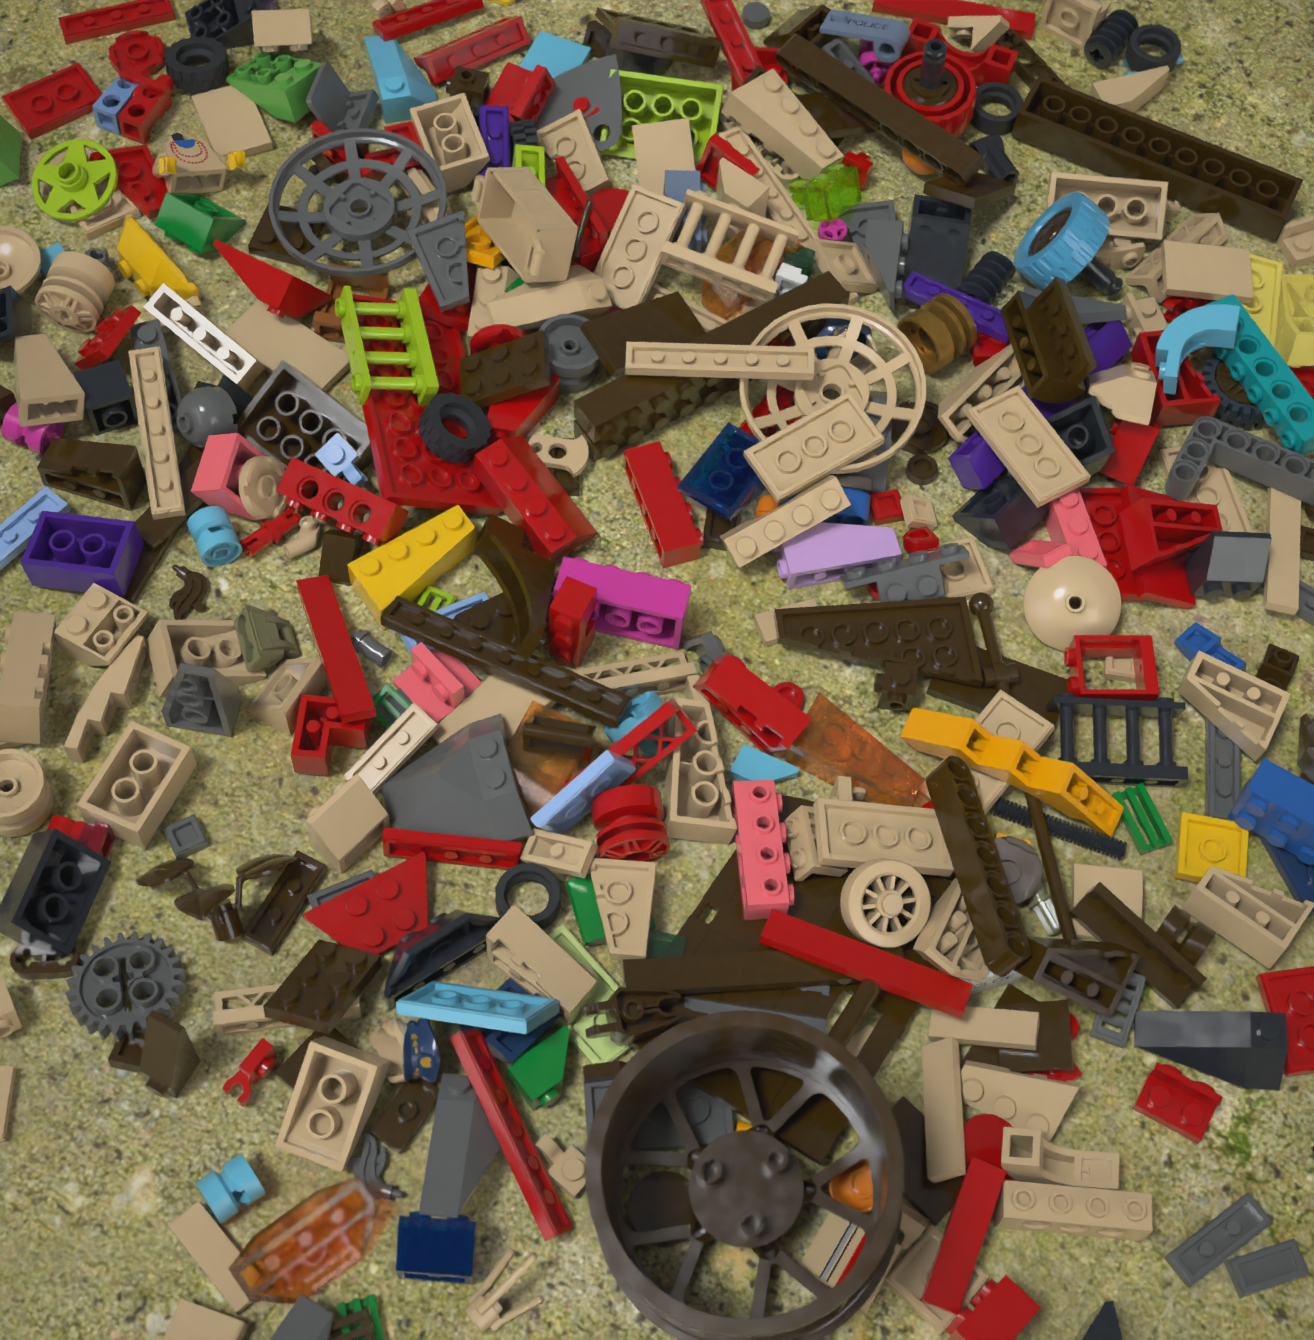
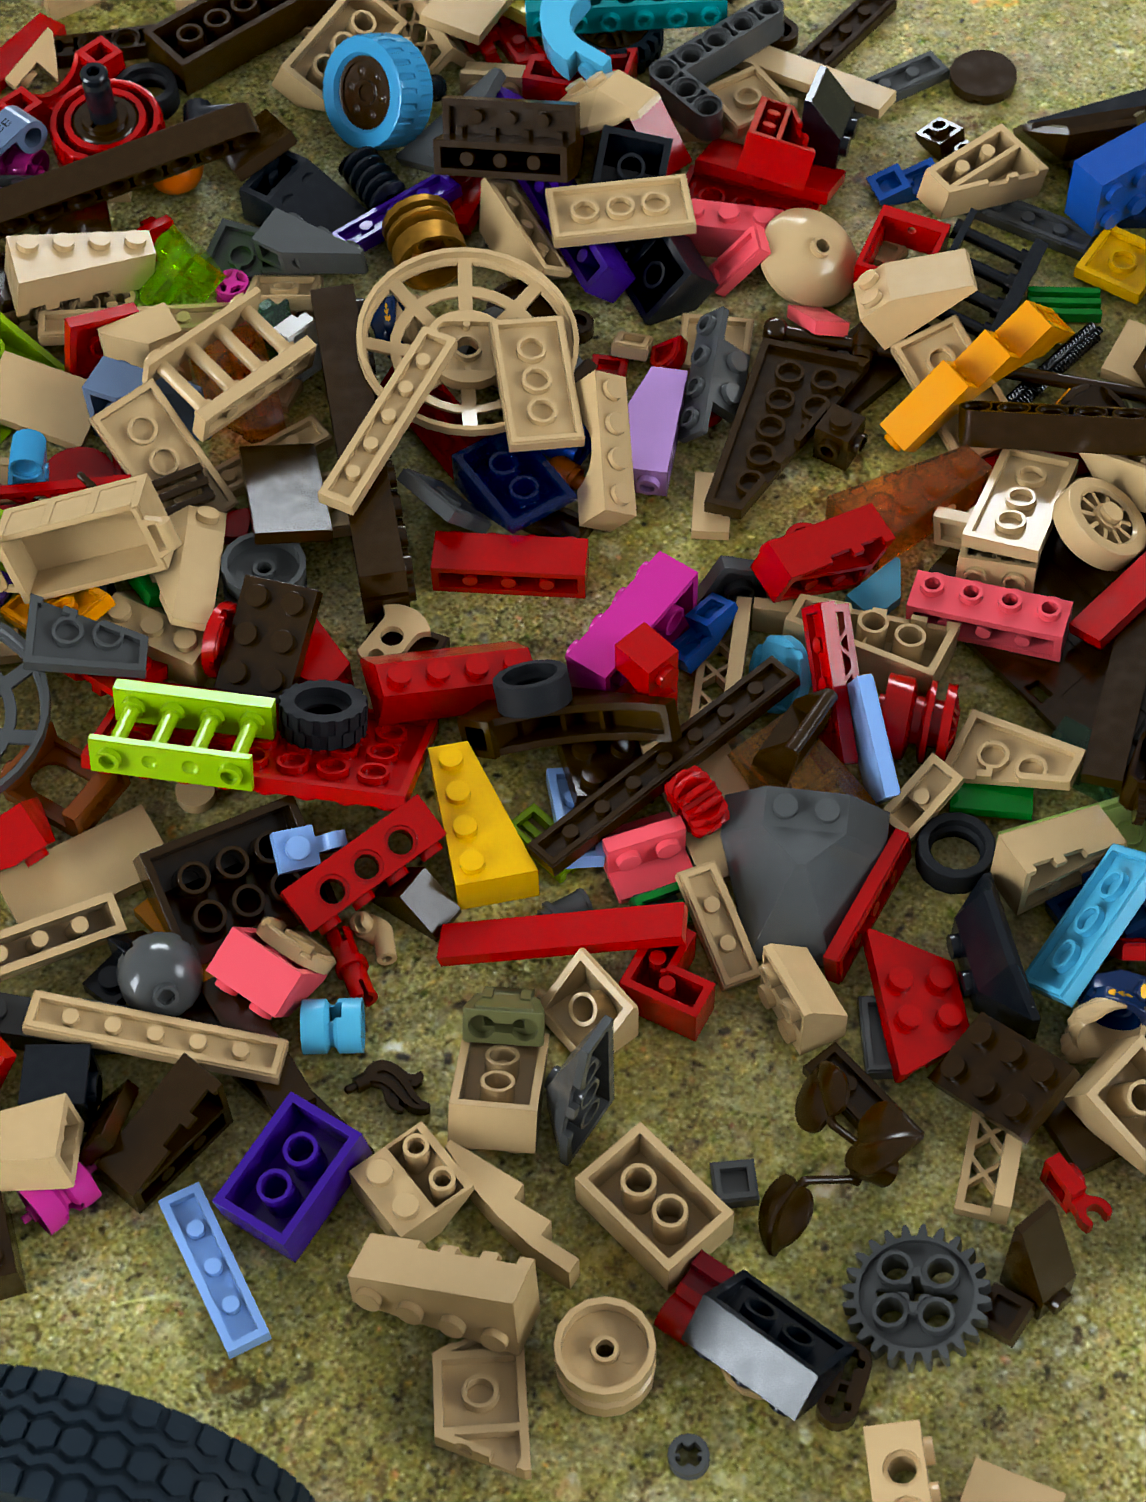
camera: 60 degrees left, 5 degrees down
none -> dark azure piece [8,429,49,496]
none -> dark brown tile [78,1079,139,1167]
none -> dark brown tile [152,463,216,516]
none -> dark grey tile [397,468,492,533]
none -> black tyre [493,659,573,719]
none -> red gear [664,765,730,839]
none -> blue slope [671,592,738,674]
none -> tan tile [707,64,795,139]
none -> coral tile [787,304,850,337]
none -> tan slope [853,248,978,350]

